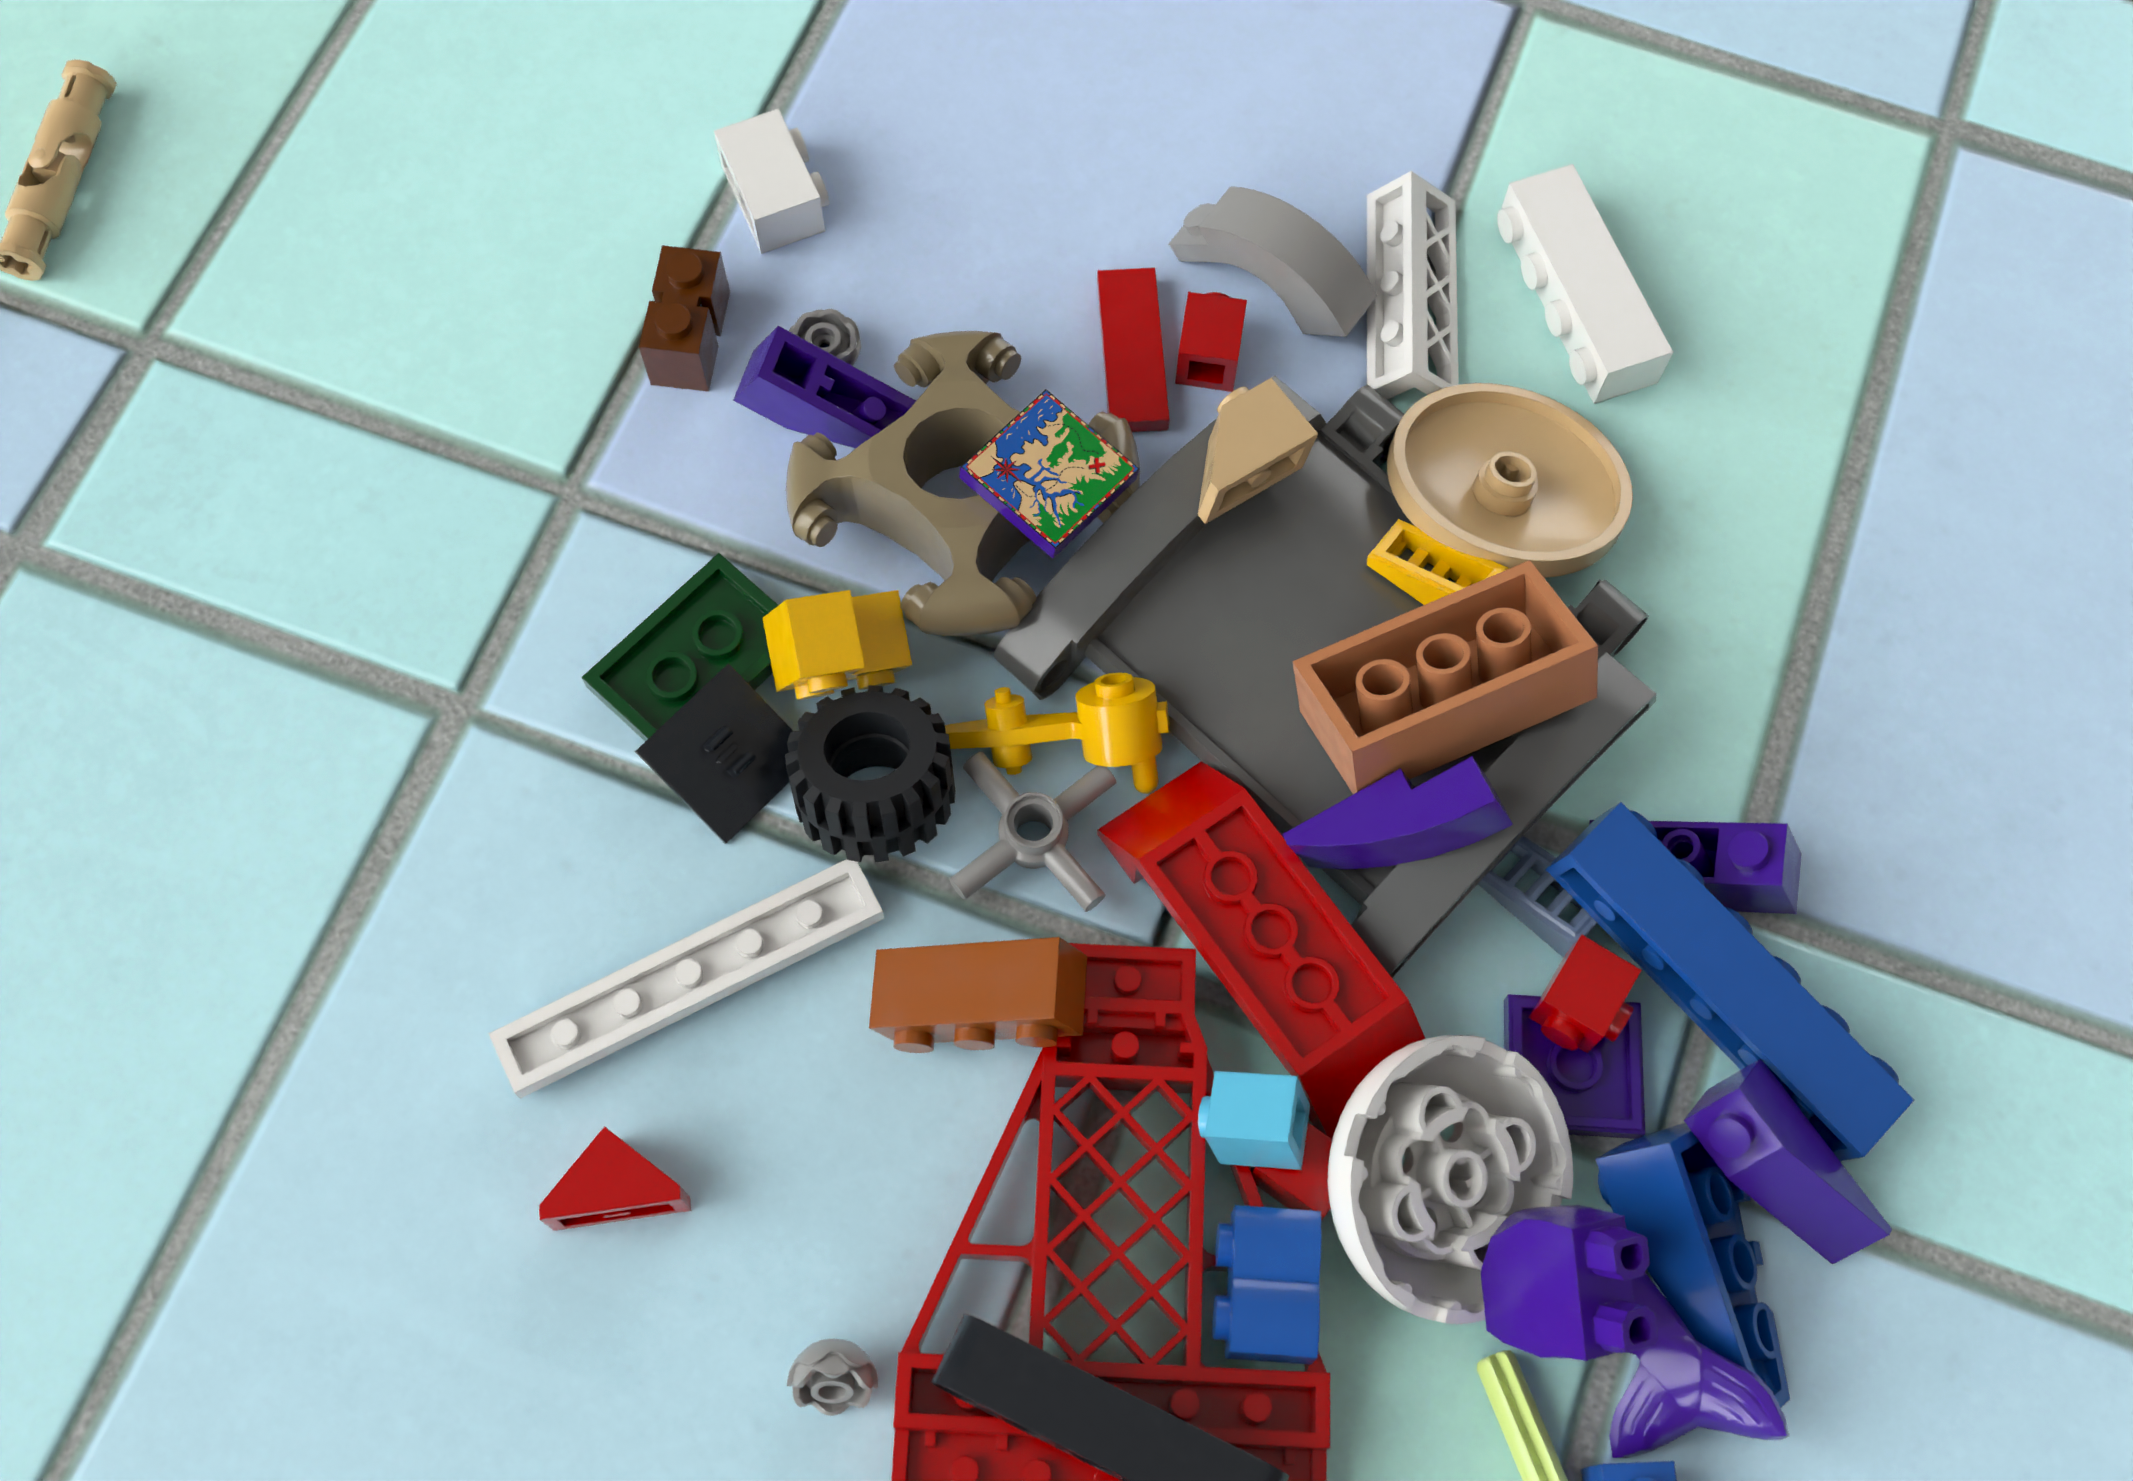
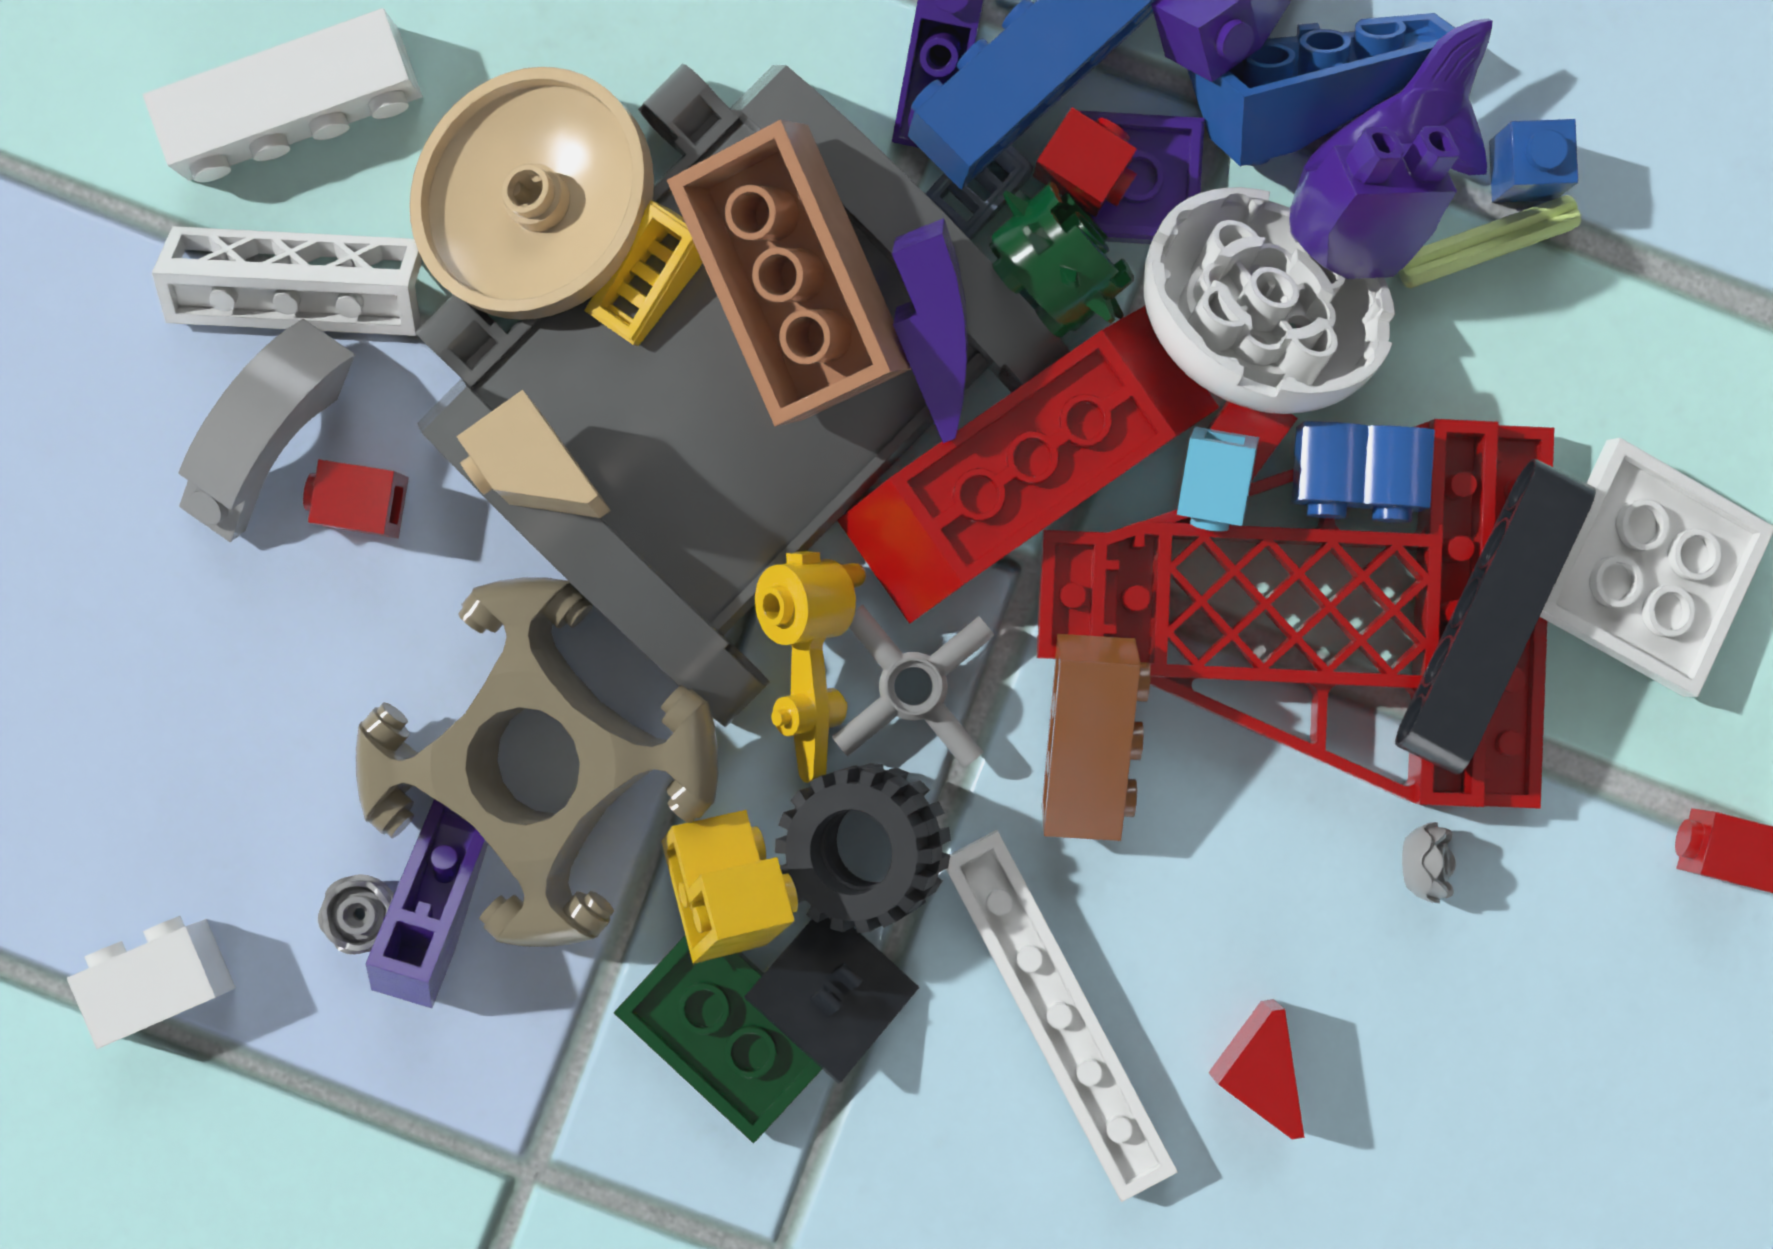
camera: 85 degrees left, 20 degrees up
reddish brown piece [639,245,730,392] -> none
tile [959,389,1140,559] -> none
red tile [1097,267,1170,432] -> none
none -> dark green brick [989,181,1134,338]

